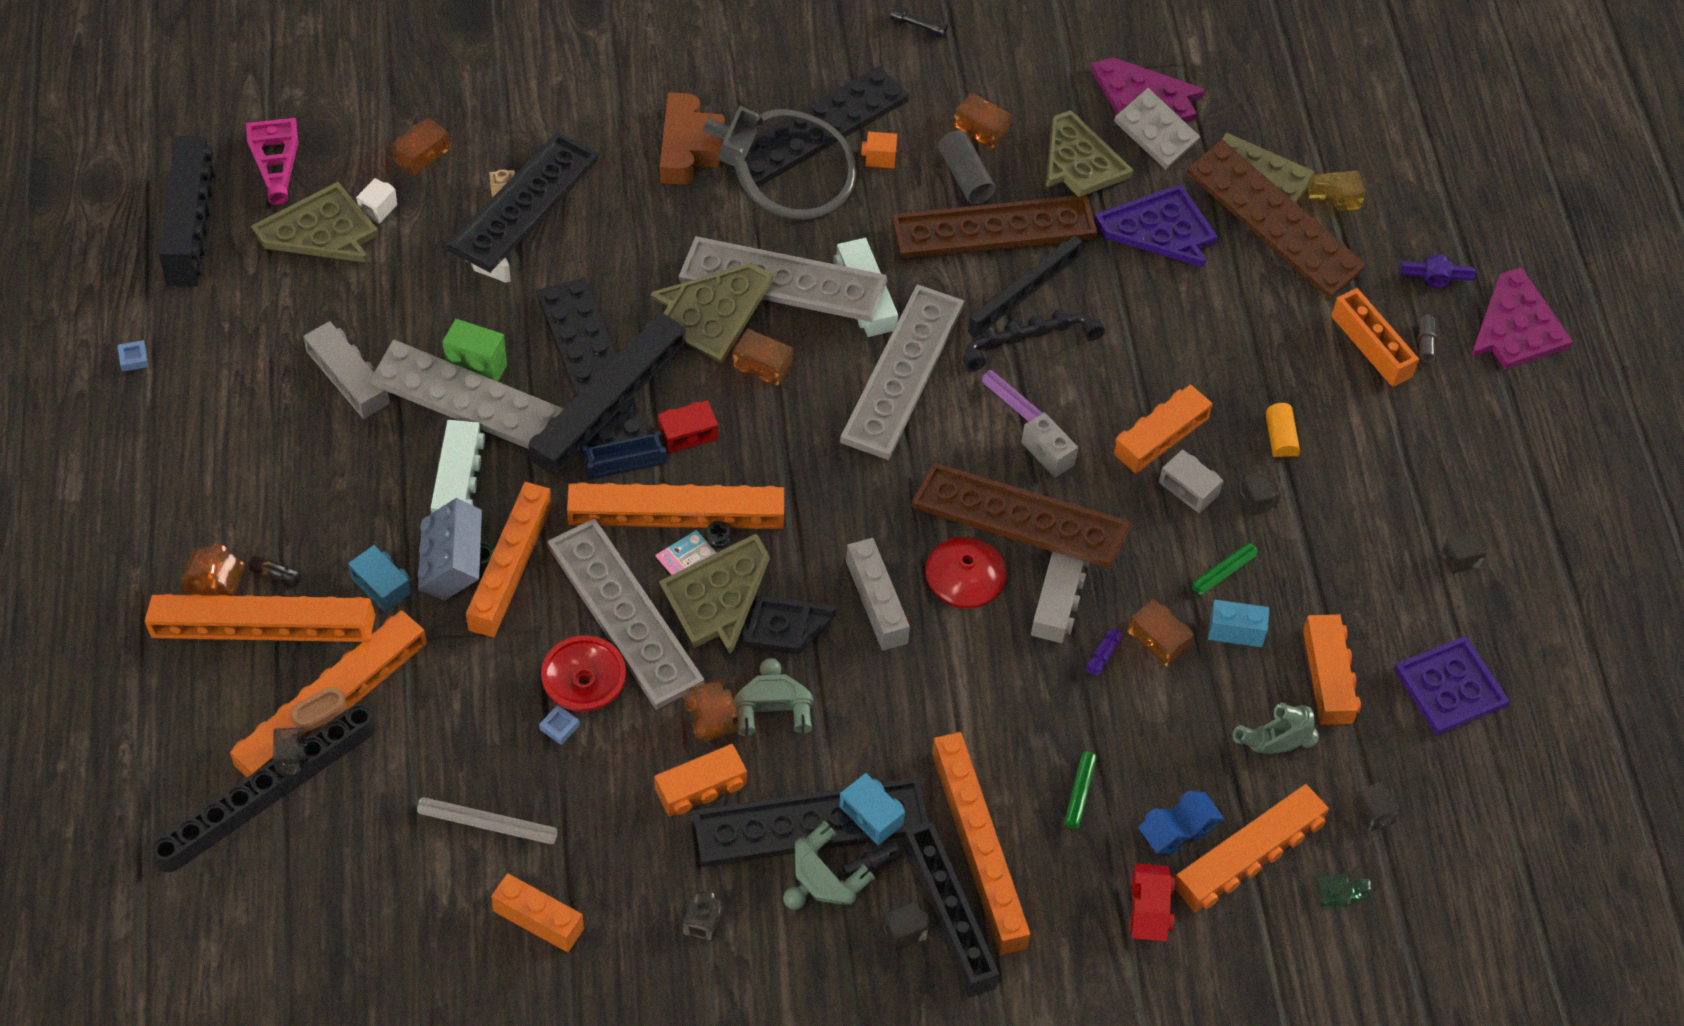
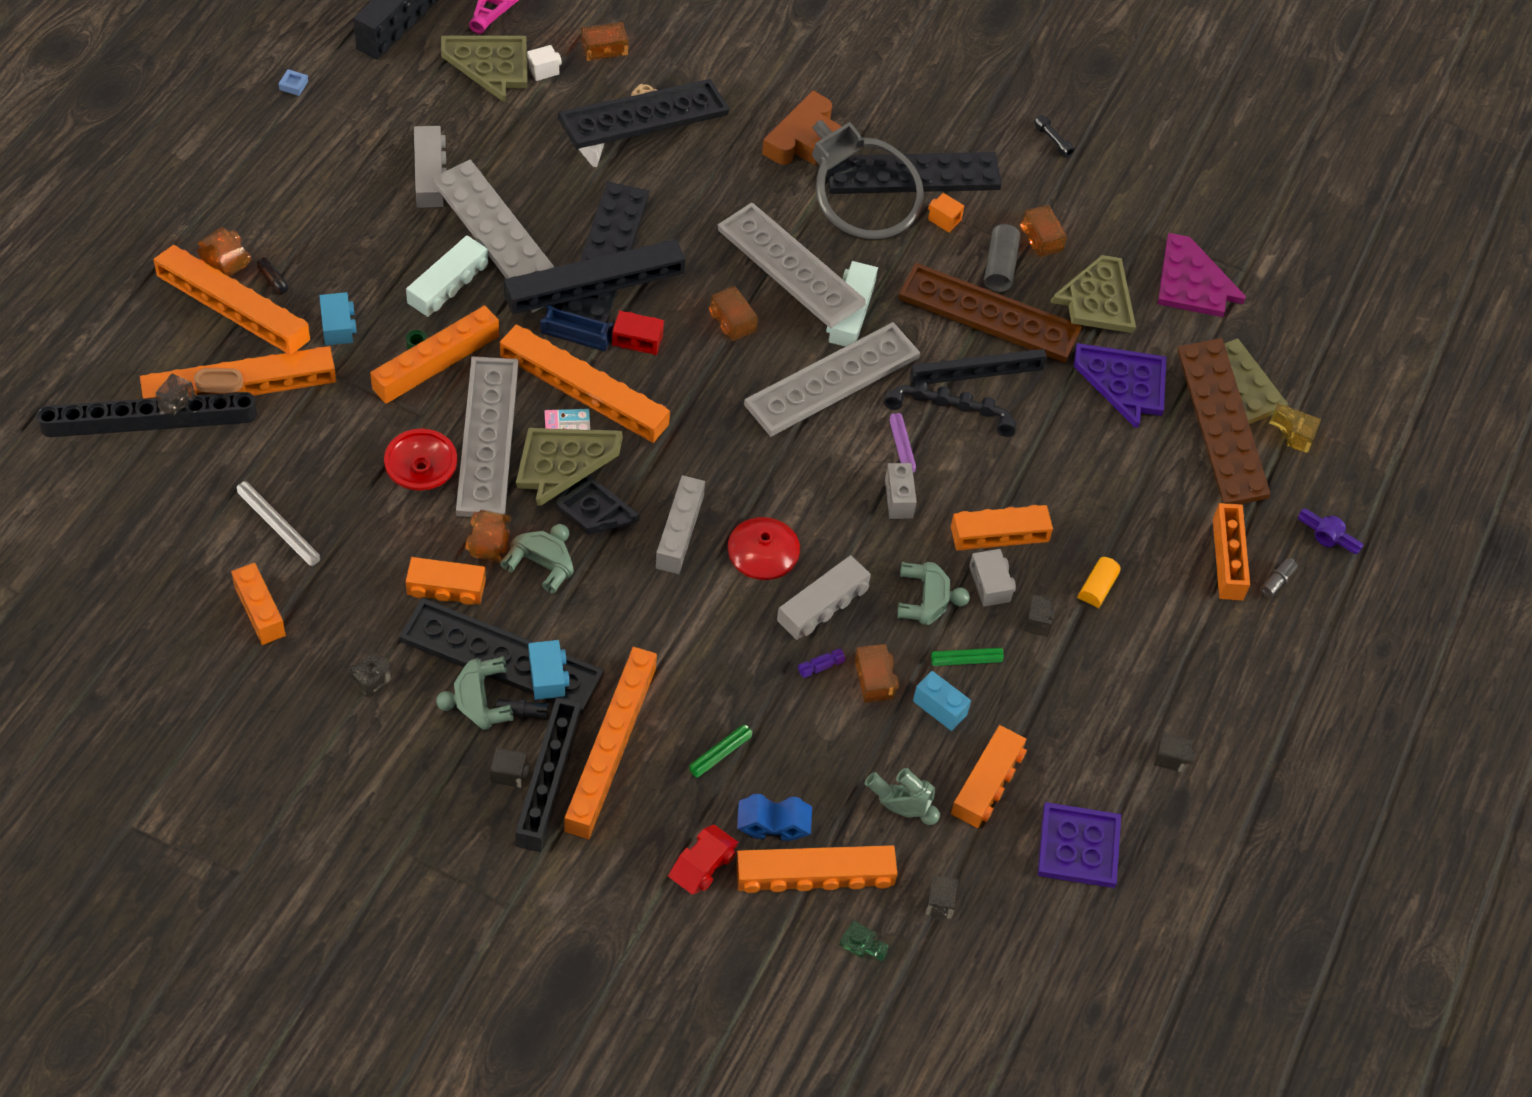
camera: 30 degrees right, 0 degrees up
sand blue brick [418,498,482,601] -> none
bright green brick [442,319,507,382] -> none
medium blue plate [539,705,580,745] -> none
olive wing [651,263,775,363] -> none
black bush [707,521,730,548] -> none
reddish brown plate [911,463,1131,569] -> none
light grey plate [1114,88,1200,170] -> none
magenta wing [1472,267,1573,369] -> none
none -> sand green connector [897,562,970,625]

